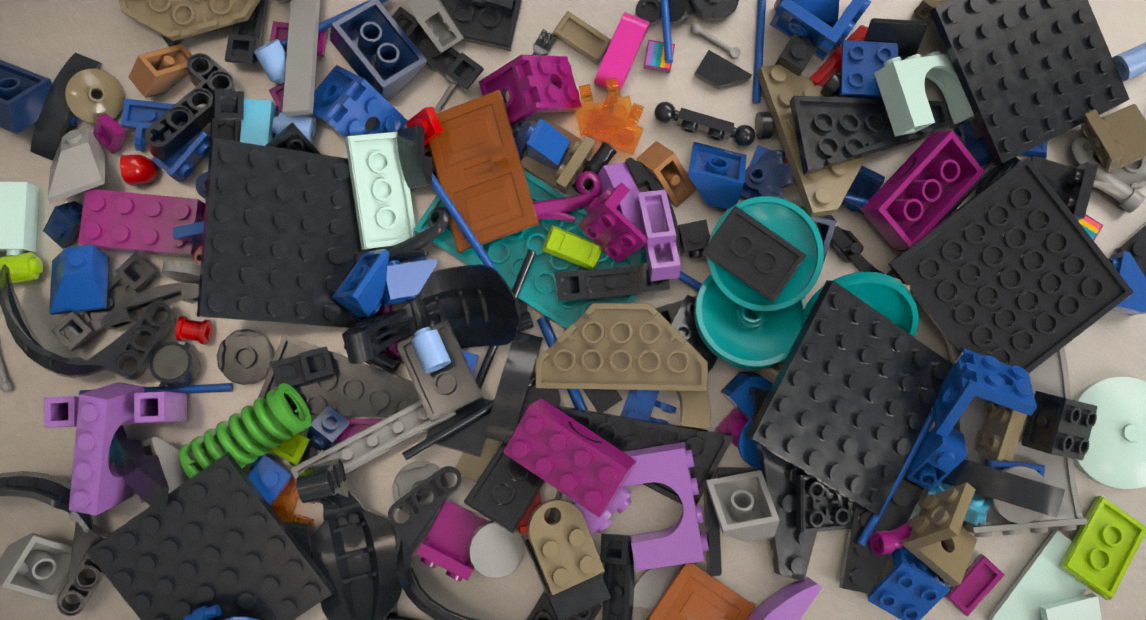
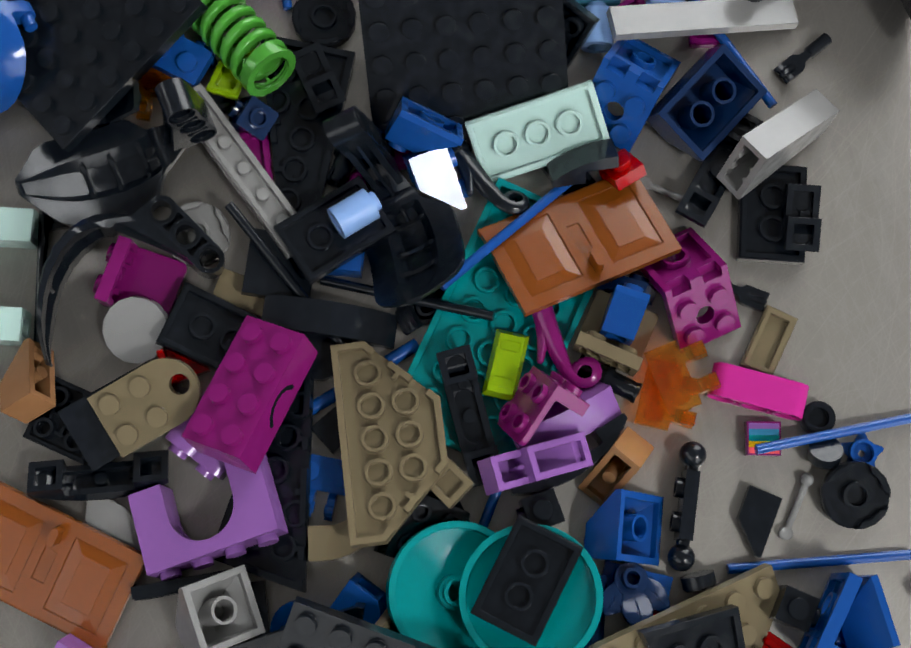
camera: 85 degrees right, 5 degrees down
magenta plate [715,407,749,447] -> none
none -> dark tan tile [430,459,475,509]

